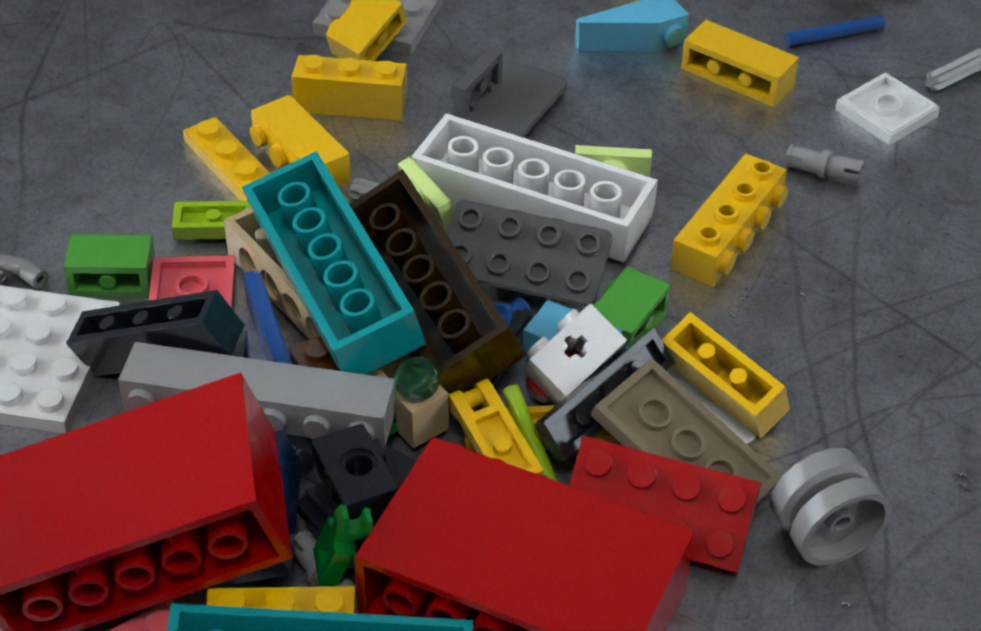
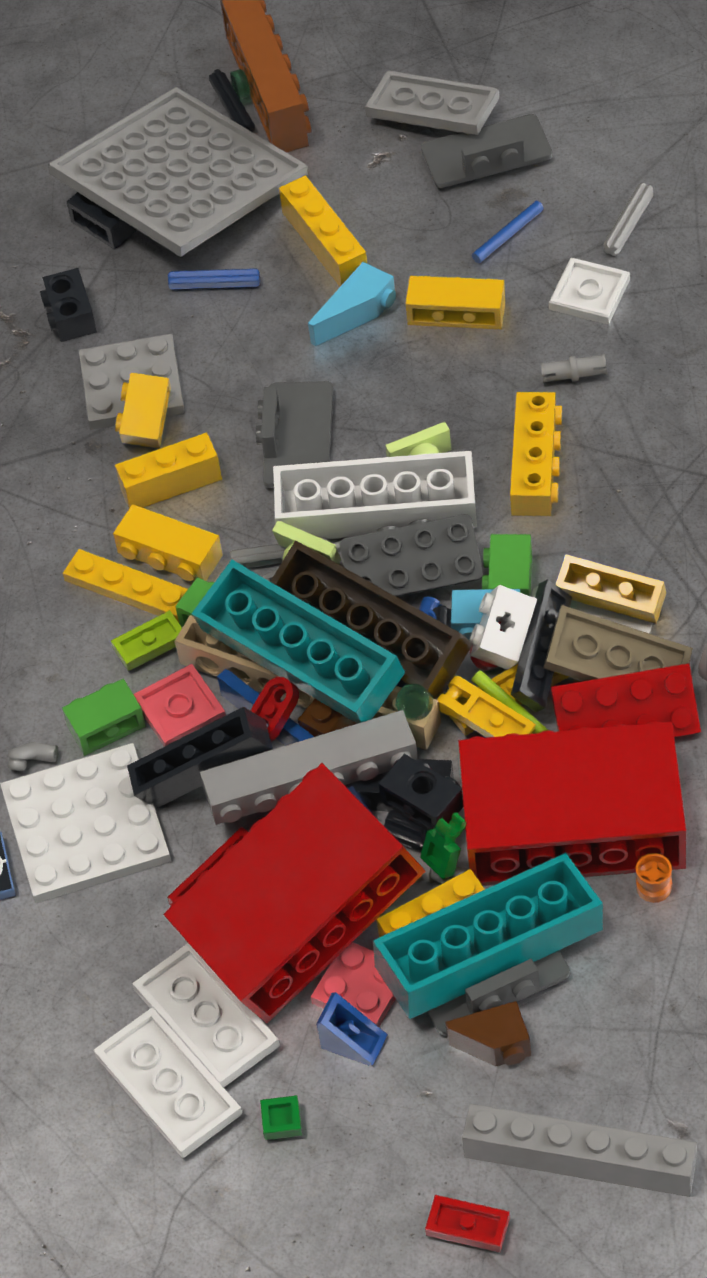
camera: 20 degrees left, 10 degrees up
none -> red plate [250,677,299,742]

